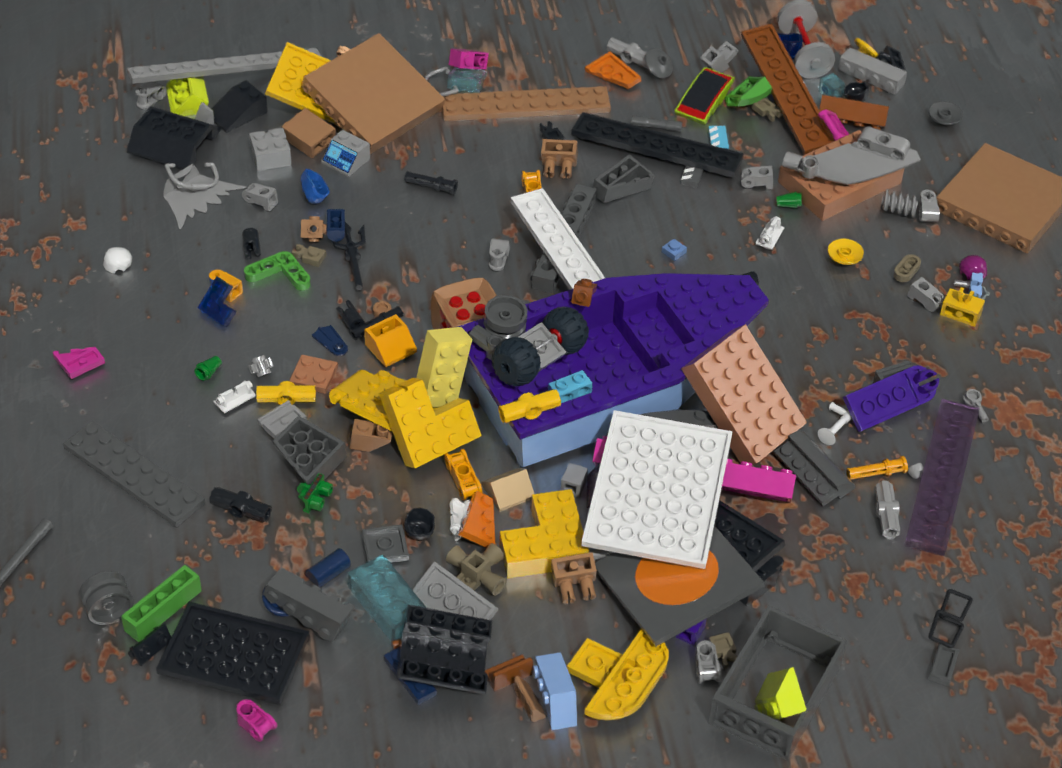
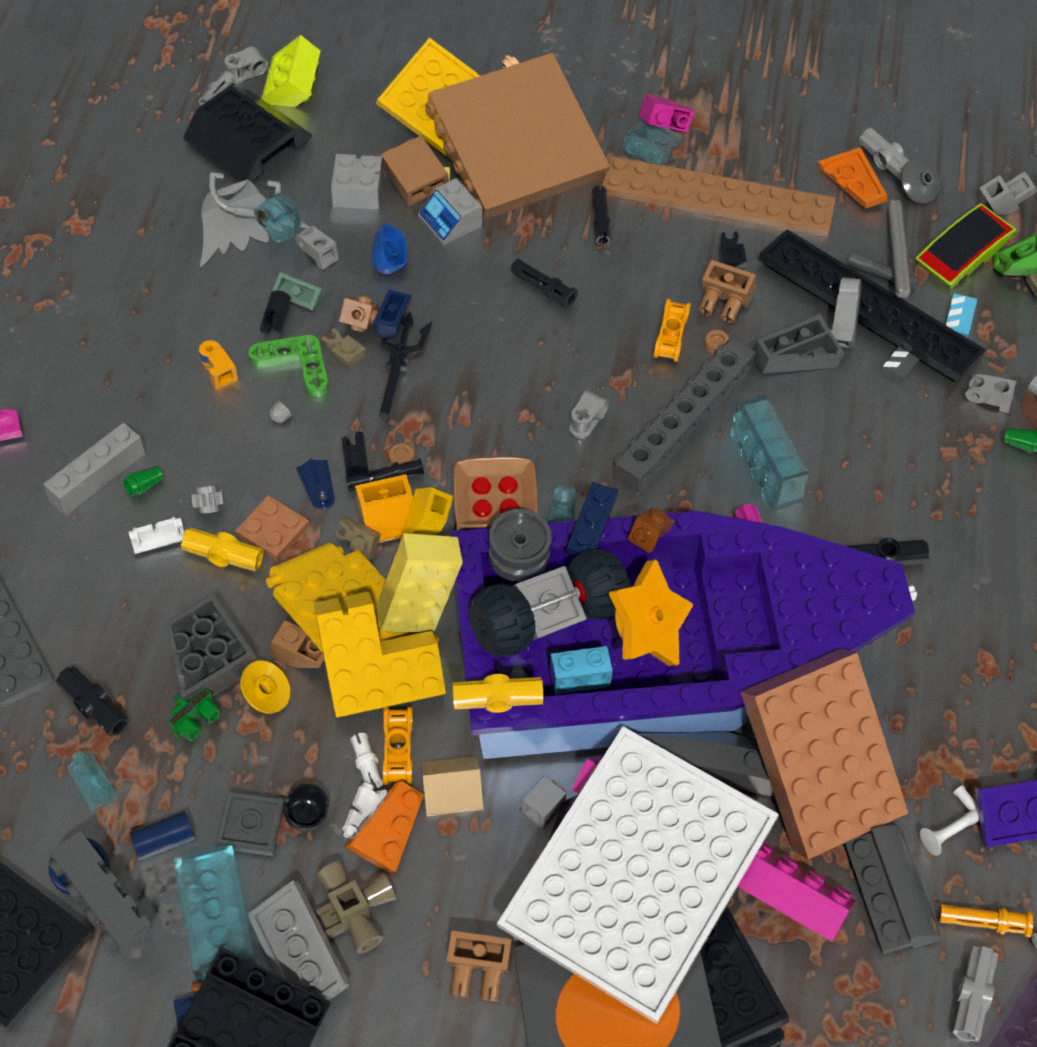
camera: 20 degrees right, 10 degrees up
white hair [103,247,132,273] -> none
light grey plate [127,48,322,84] -> none
light grey slope [195,102,214,125] -> none
clear blue plate [197,276,237,327] -> none
black slope [211,80,268,133] -> none
light grey plate [258,400,307,439] -> none
light grey piece [424,66,459,97] -> none
dark grey piece [469,325,504,360] -> none
yellow brick [499,489,589,579] -> none
white plate [510,188,605,290] -> none
medium blue plate [662,239,687,261] -> none
white hinge [756,216,785,250] -> none
none -> light grey brick [43,422,145,516]
none -> clear light blue hinge [67,751,118,813]
none -> light grey pin [198,71,235,105]
none -> yellow dish [240,661,290,714]
none -> clear light blue piece [254,193,301,243]
none -> light grey hinge [269,401,292,423]
none -> sand green slope [272,272,326,311]
none -> dark tan plate [336,517,381,560]
none -> white pin [350,733,383,790]
none -> yellow slope [401,487,453,538]
none -> dark blue plate [566,482,619,556]
none -> black pin [592,185,611,246]
none -> light orange plate [609,560,693,666]
none -> medium nougat tile [704,330,729,354]
none -> clear light blue brick [730,394,809,511]
none -> light grey leg [831,277,861,349]
none -> light grey axle [888,199,910,298]

